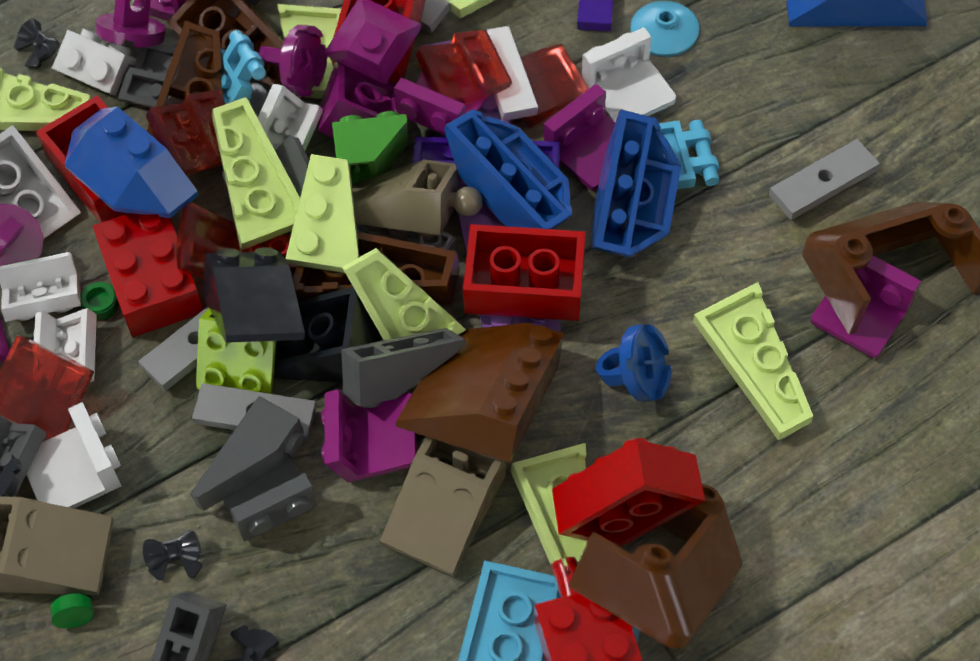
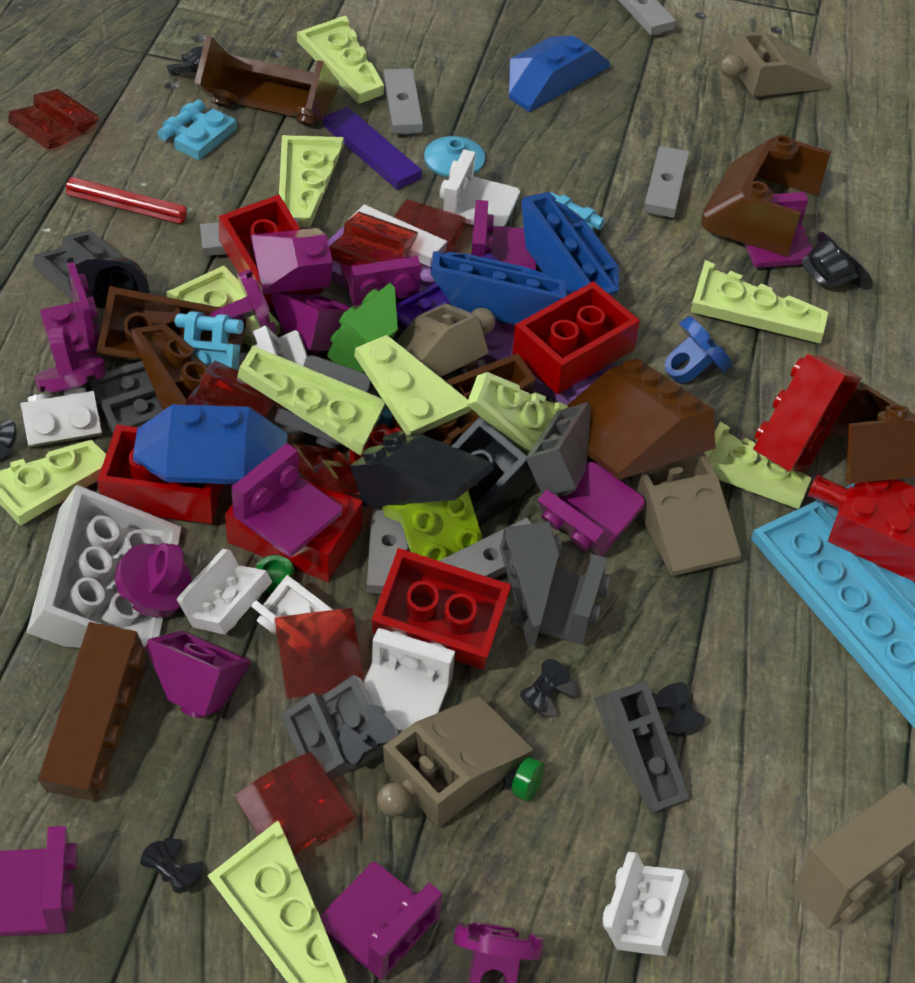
camera: 50 degrees left, 10 degrees down
none -> magenta bracket [232,443,342,557]
none -> red brick [372,548,511,670]
none -> black piece [802,232,874,290]

